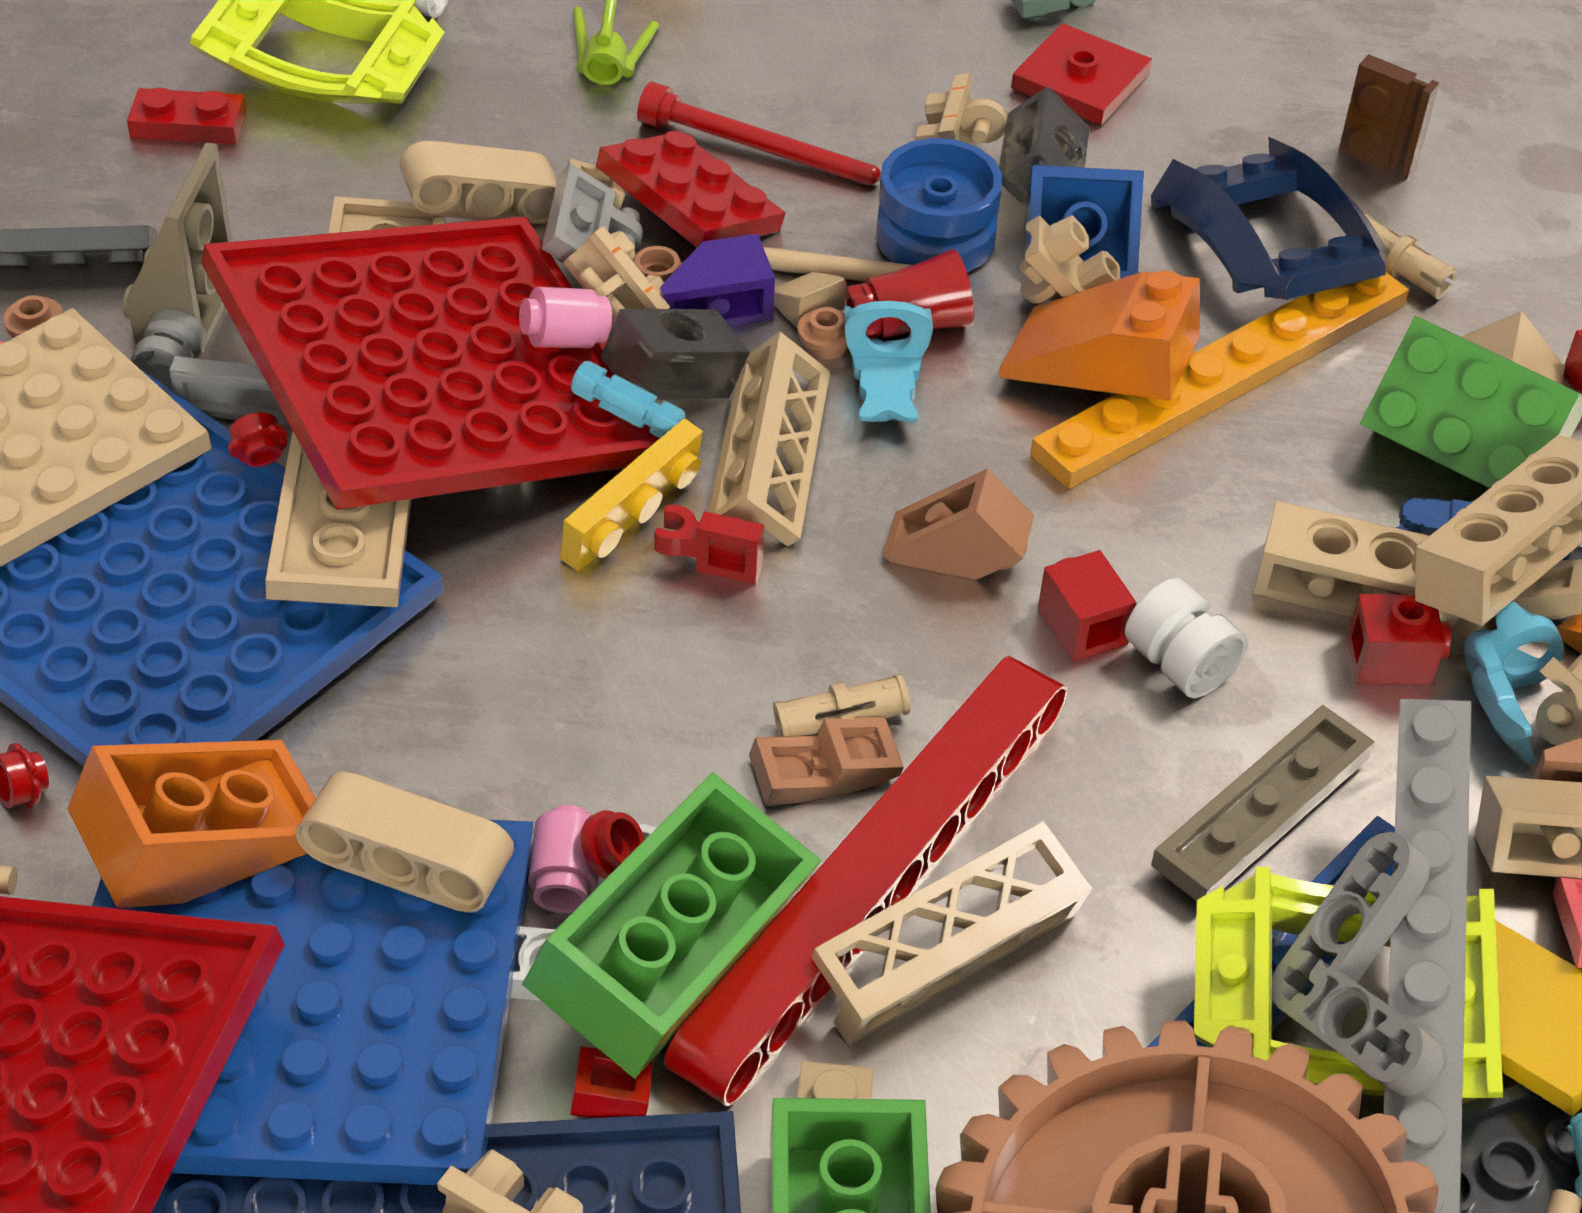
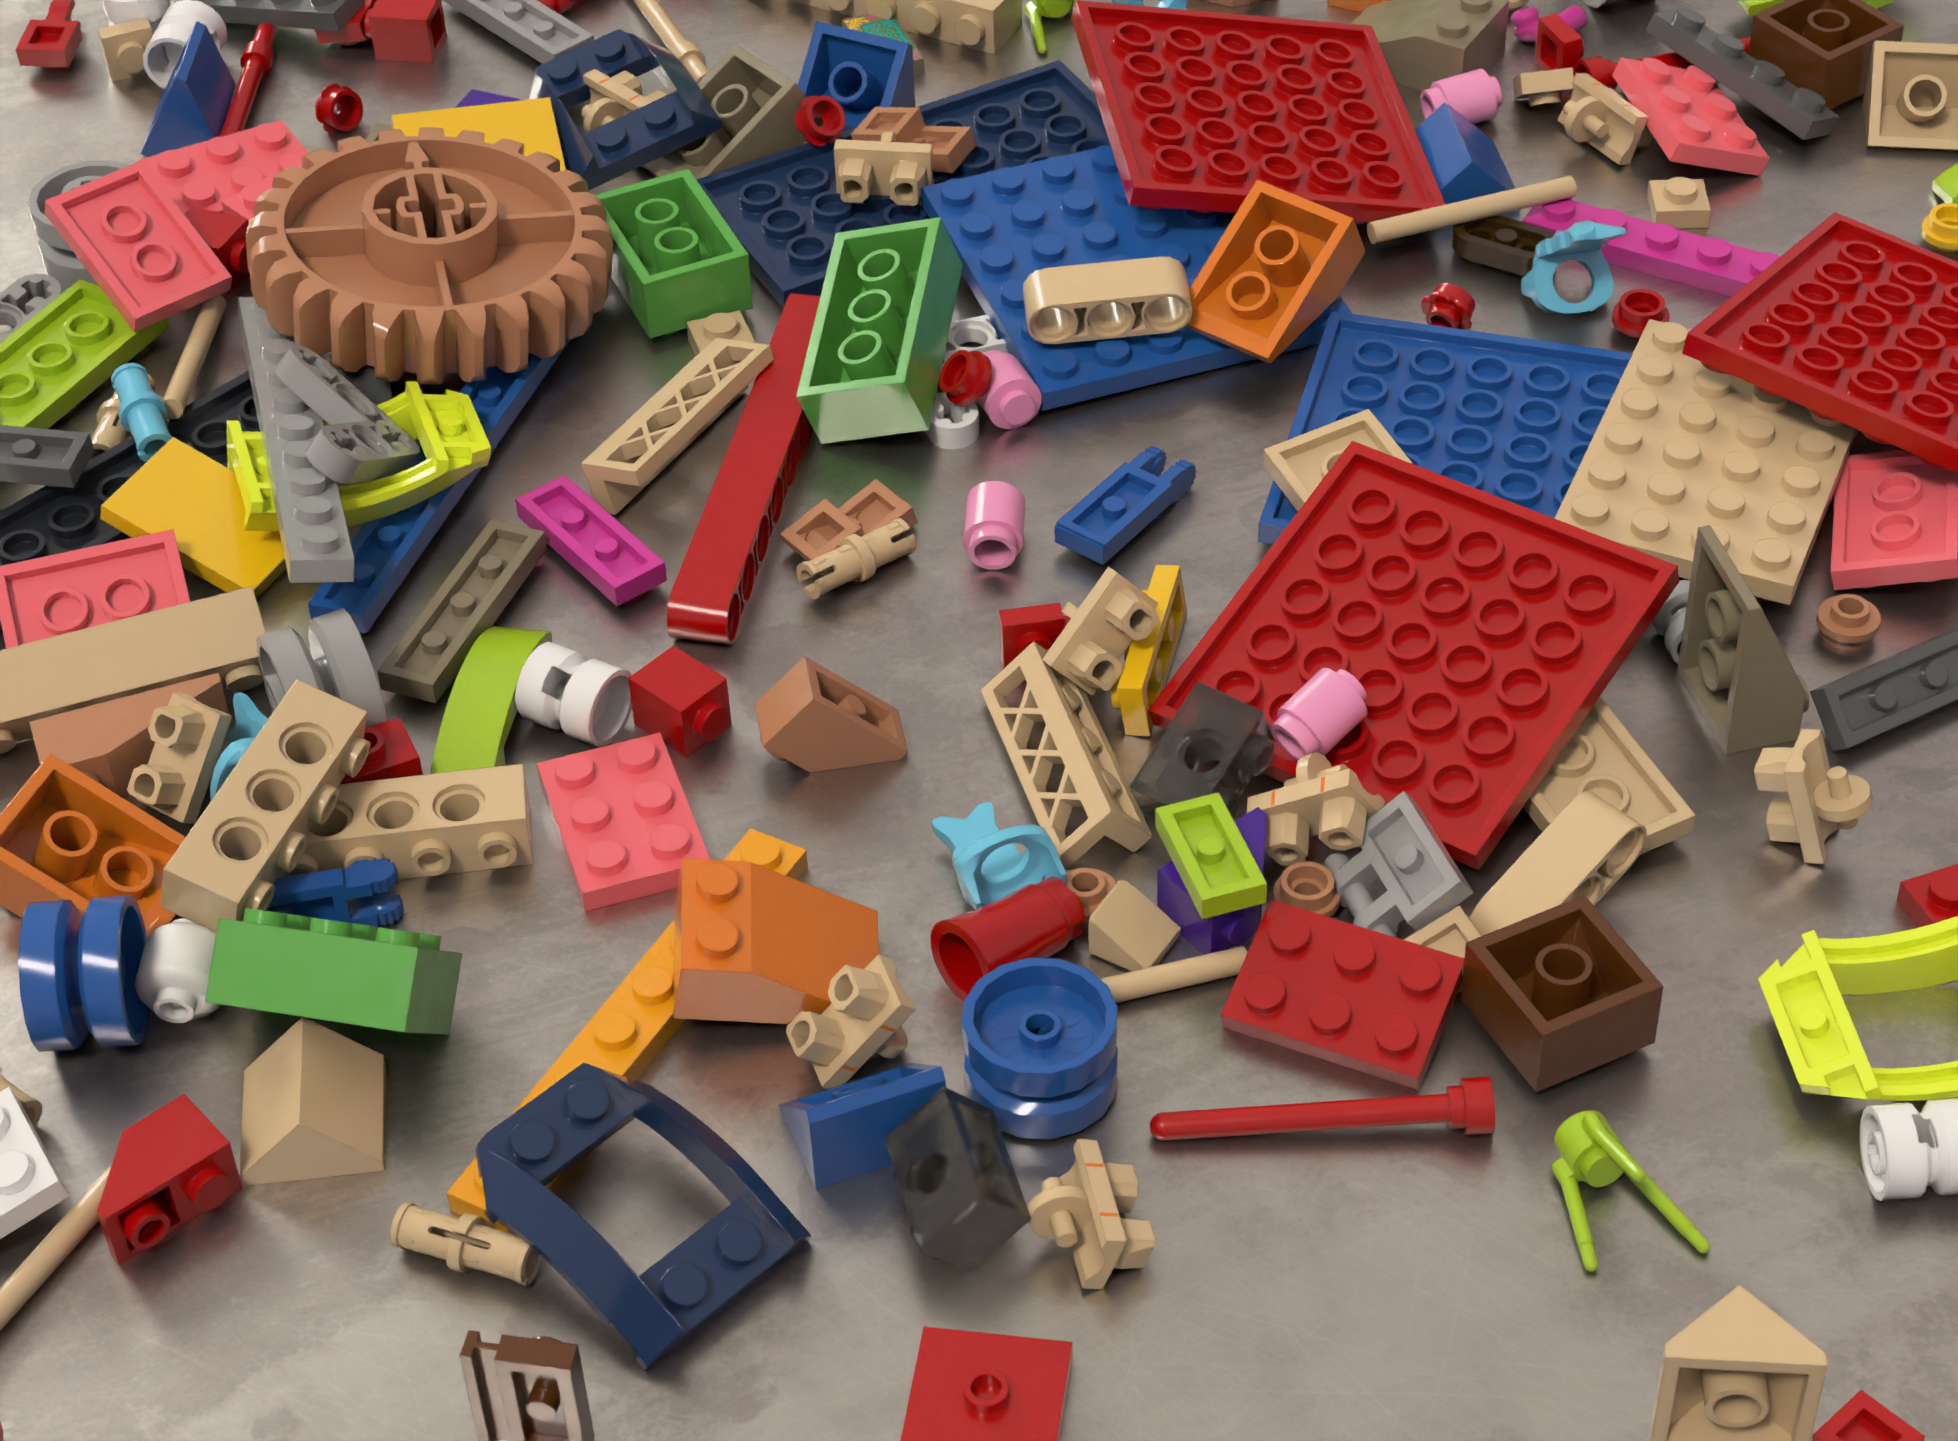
camera: 160 degrees right, 5 degrees down
medium azure axle [571,361,685,438] -> none
none -> light grey wheel [256,608,388,764]
none -> lime slope [430,626,552,774]
none -> dark pink plate [515,474,667,606]
none -> coral plate [536,732,710,912]
none -> bright pink brick [963,481,1026,570]
none -> tan hips [1042,567,1159,696]
none -> blue hinge [1054,446,1197,565]
none -> lime plate [1155,792,1267,919]
none -> reddish brown slope [1461,895,1663,1092]
none -> tan hips [1754,729,1873,864]

